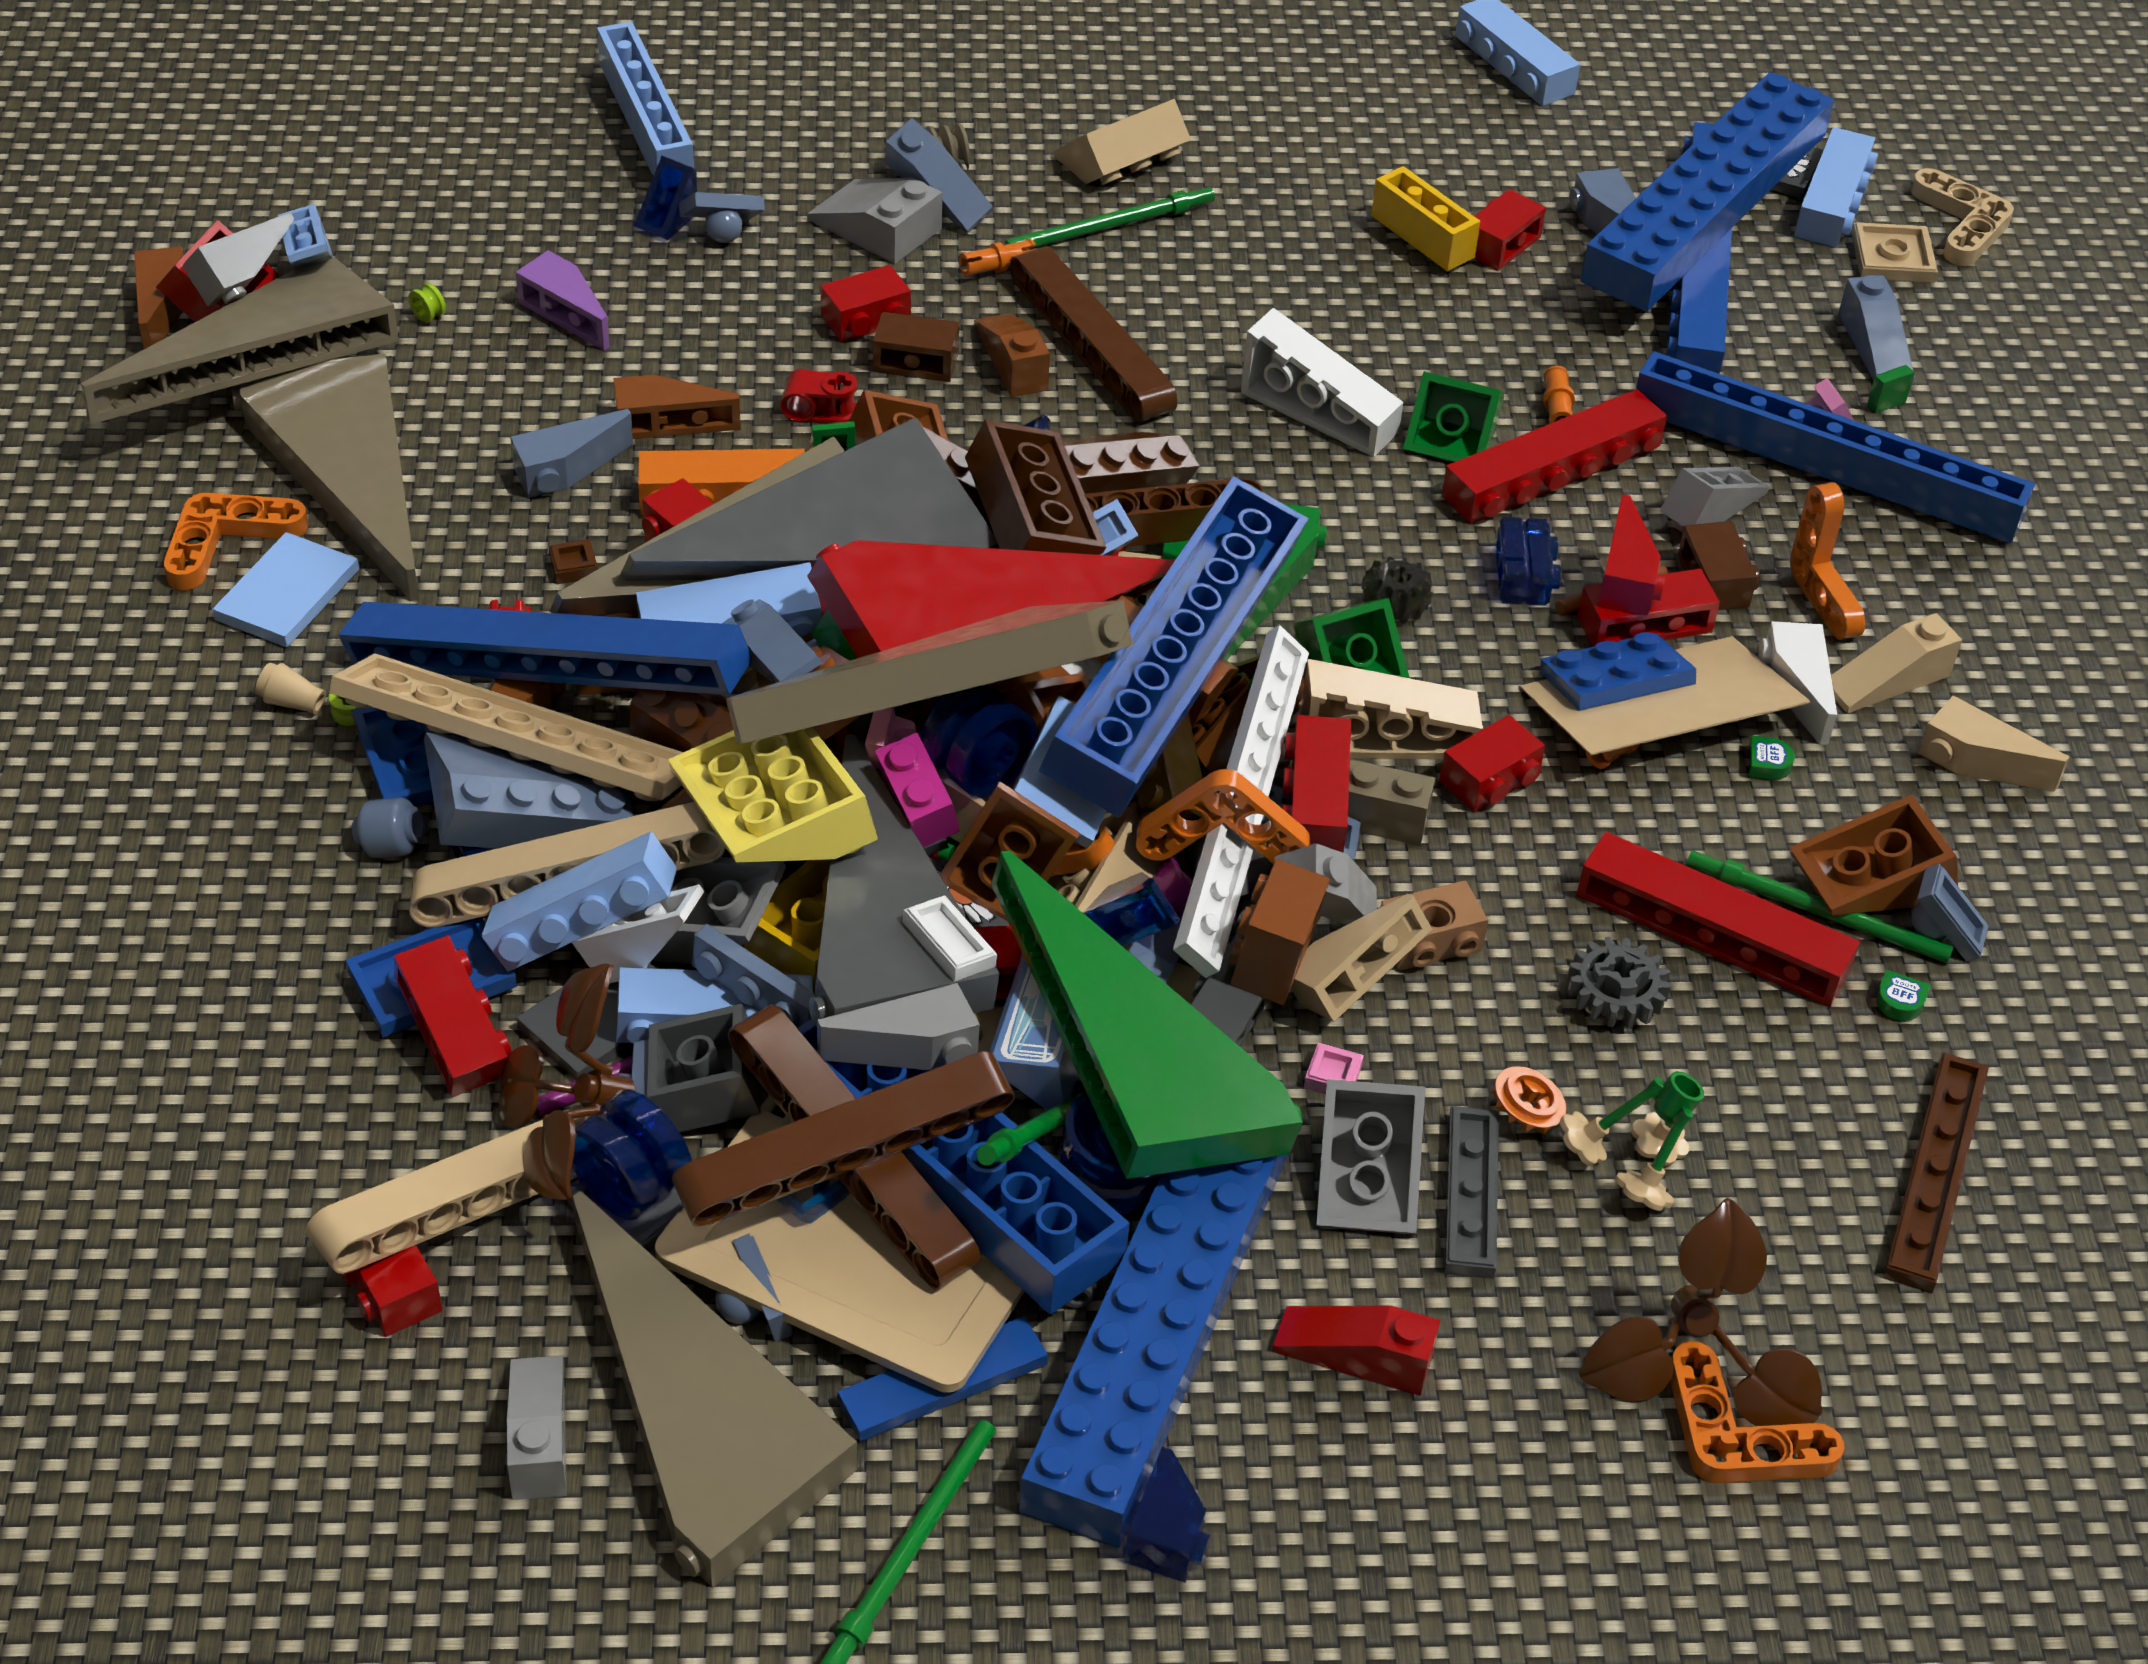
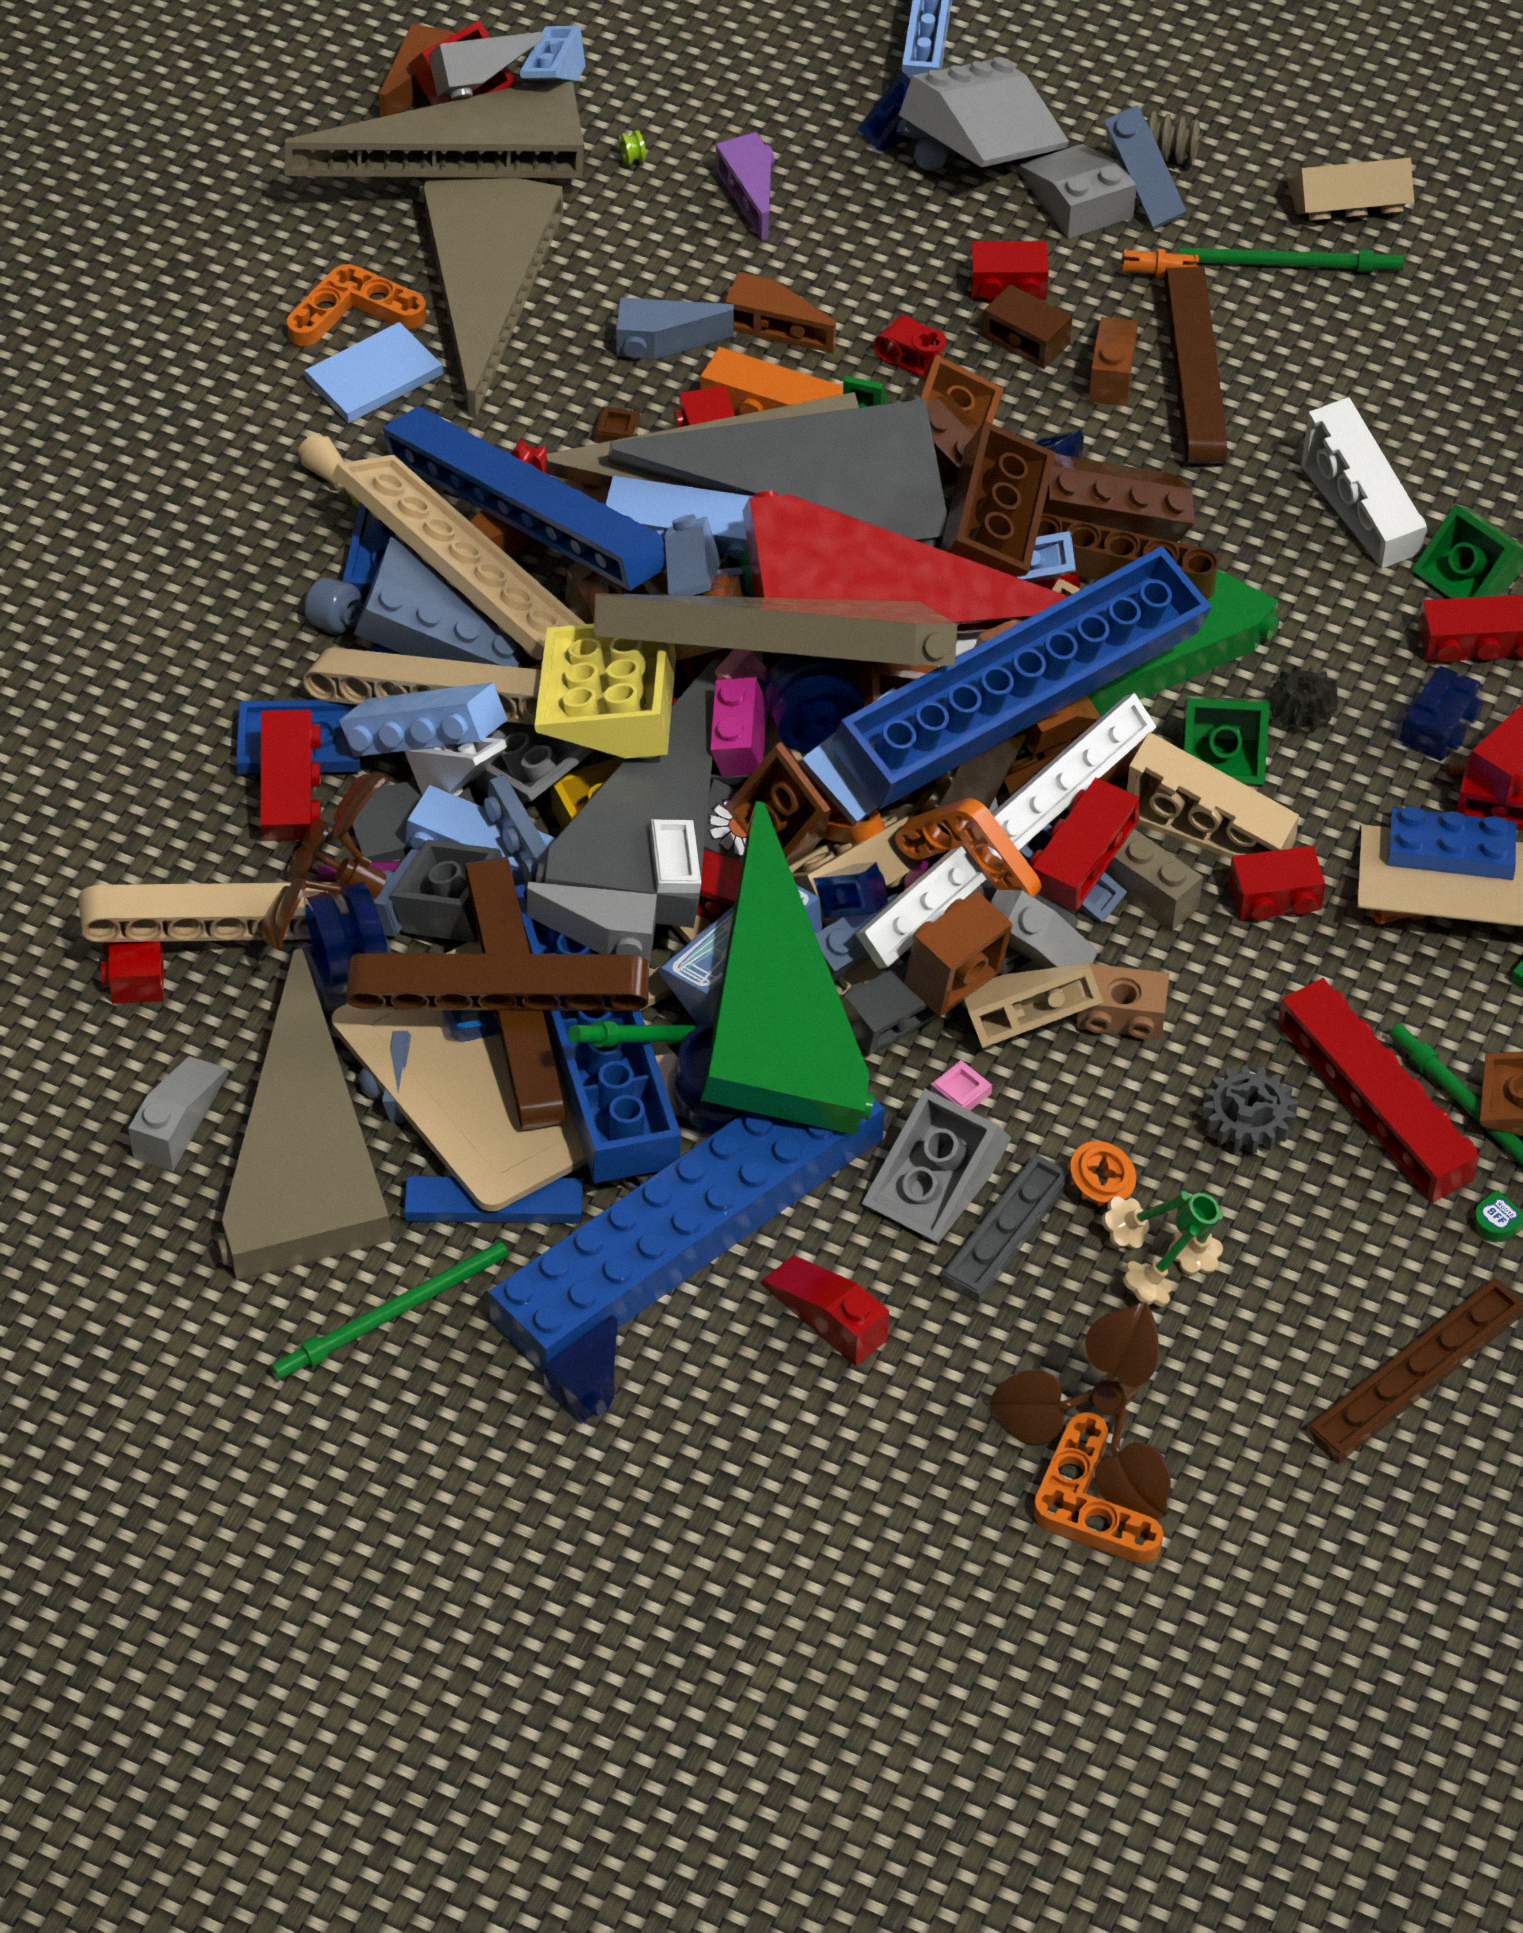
camera: 30 degrees right, 5 degrees up
none -> light grey slope [899,57,1069,167]

